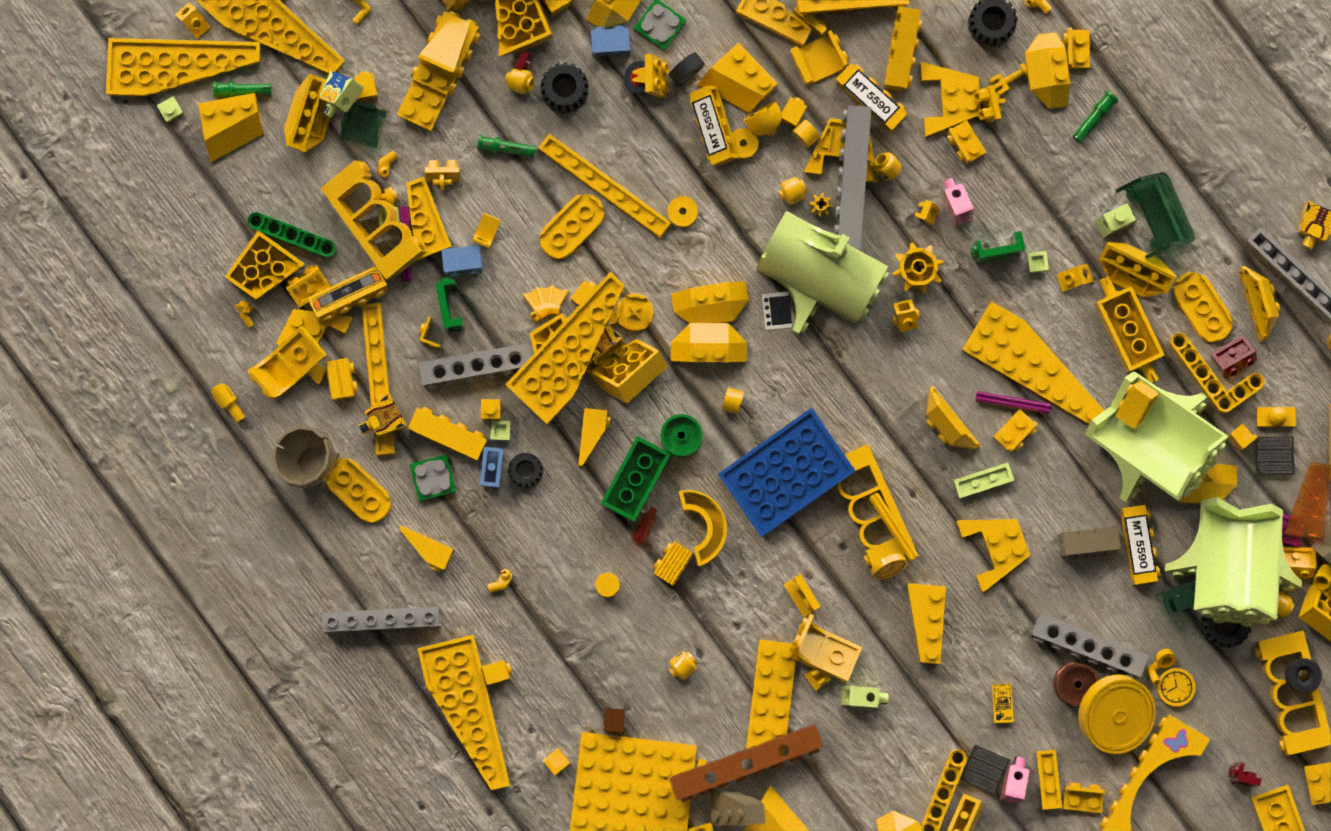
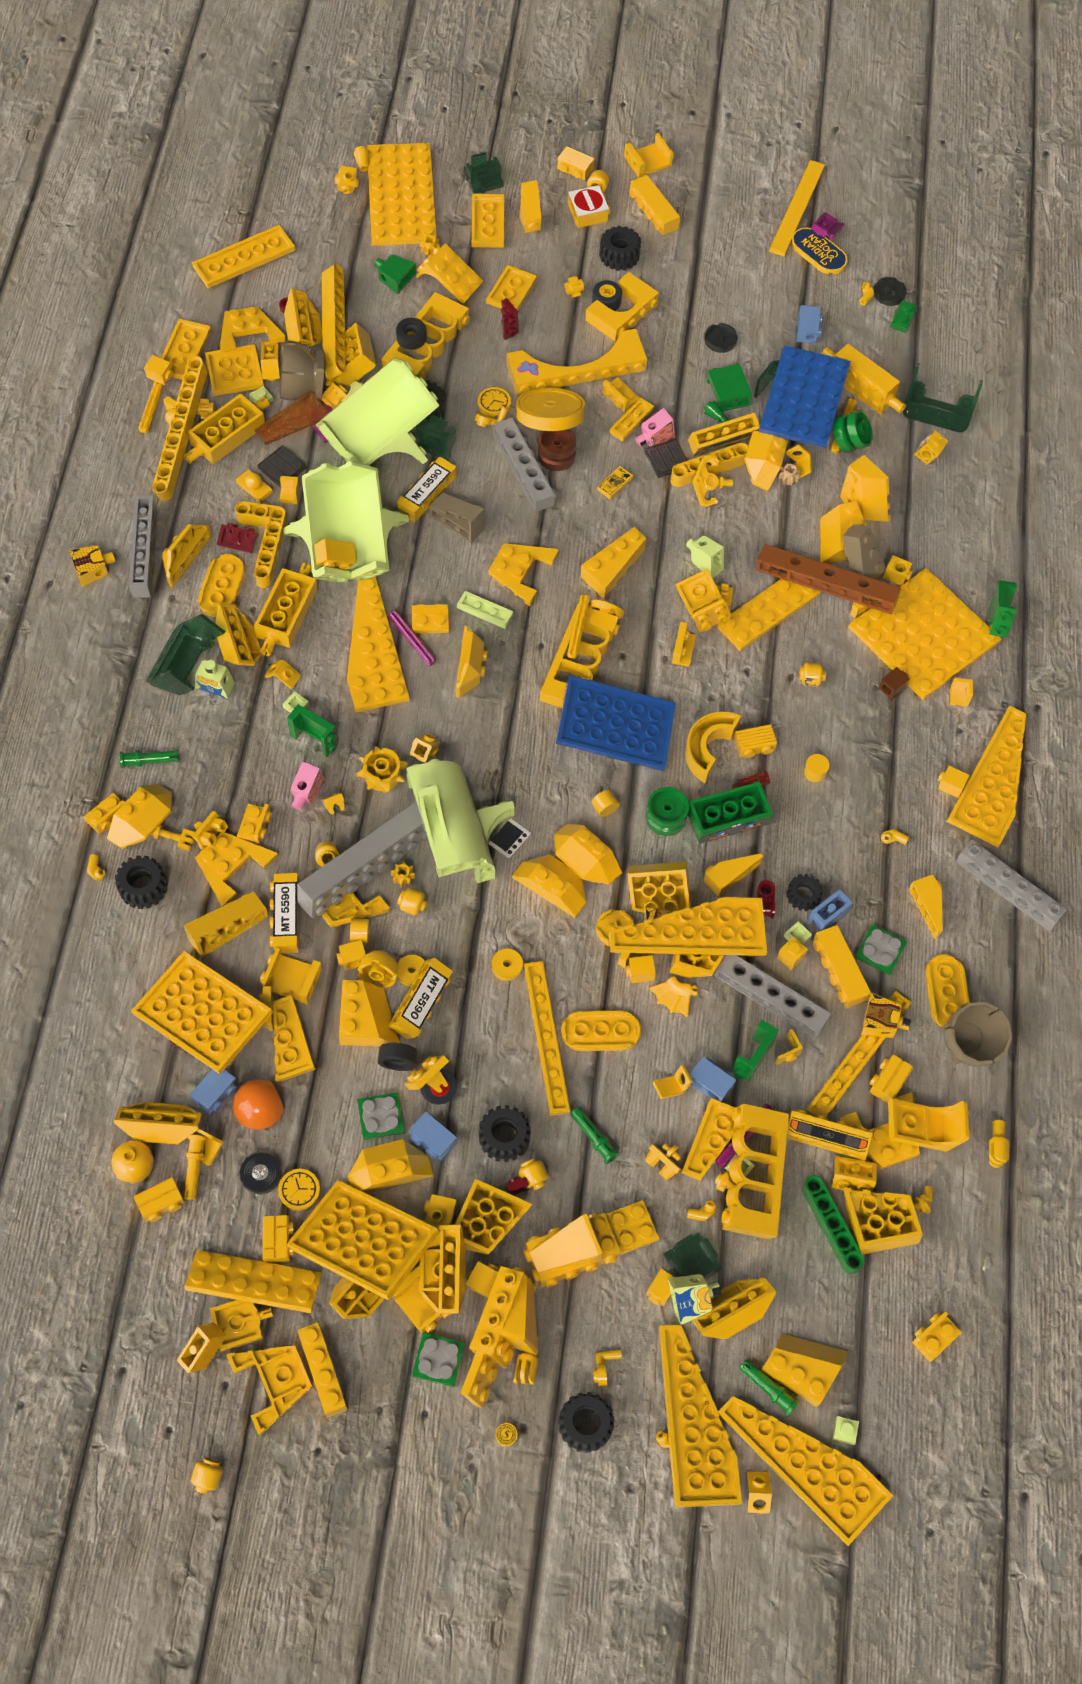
camera: 140 degrees left, 20 degrees down
none -> yellow piece [692,455,733,507]
none -> dark red piece [756,880,776,919]
none -> yellow bracket [912,1311,962,1362]

